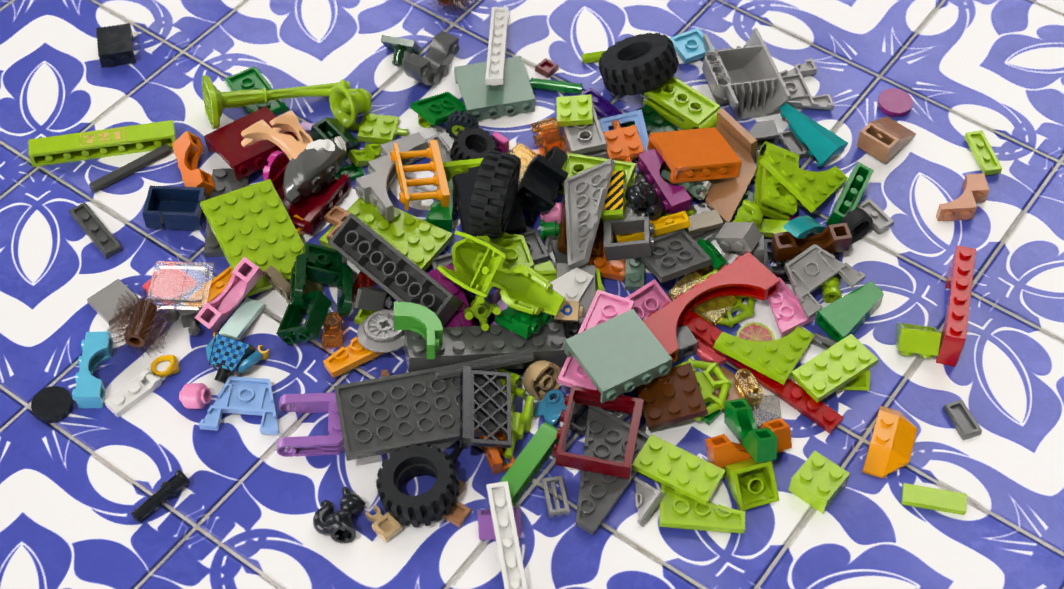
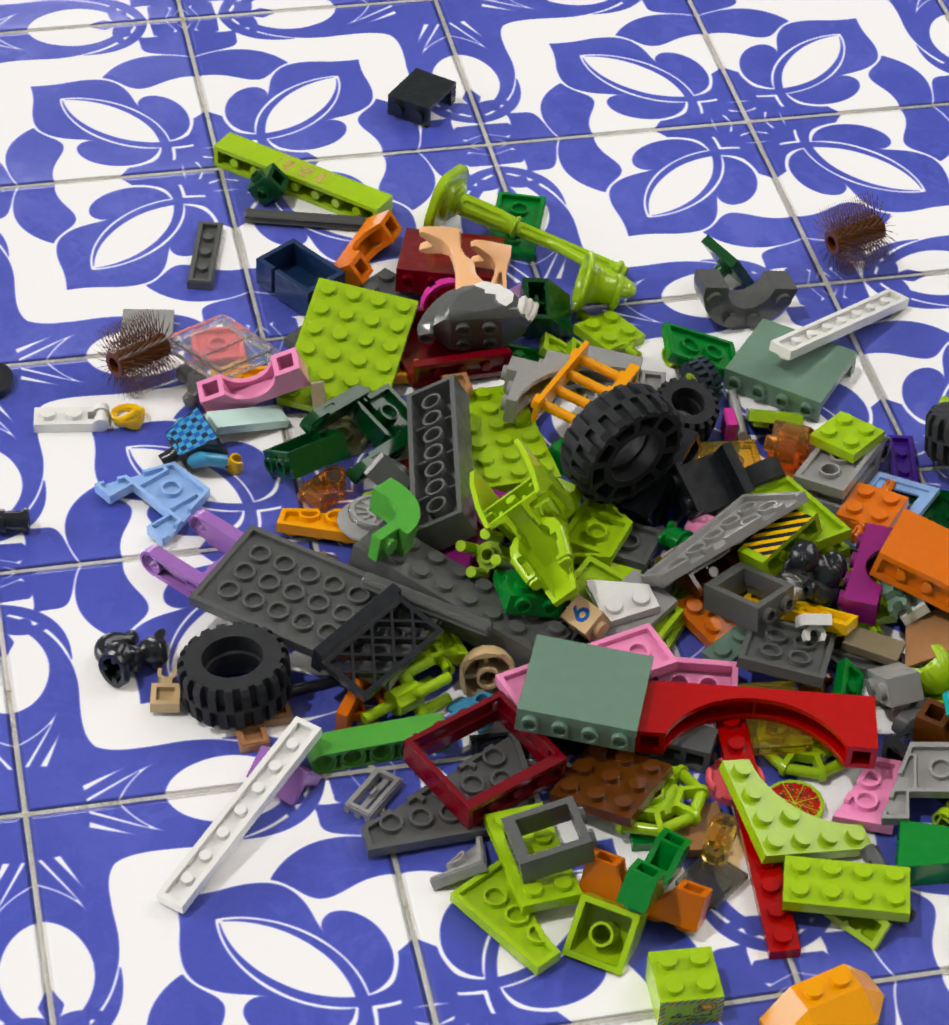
camera: 40 degrees right, 10 degrees down
medium azure arch [72,331,114,408] -> none
bright pink head [179,383,211,409] -> none
green pin [530,77,582,95] -> none
tile [535,58,559,79] -> none
none -> dark green brick [247,163,290,206]
none -> dark grey window [501,796,598,884]
none -> light grey bar [726,389,748,441]
none -> lime plate [745,408,803,430]
none -> white tile [795,613,832,642]

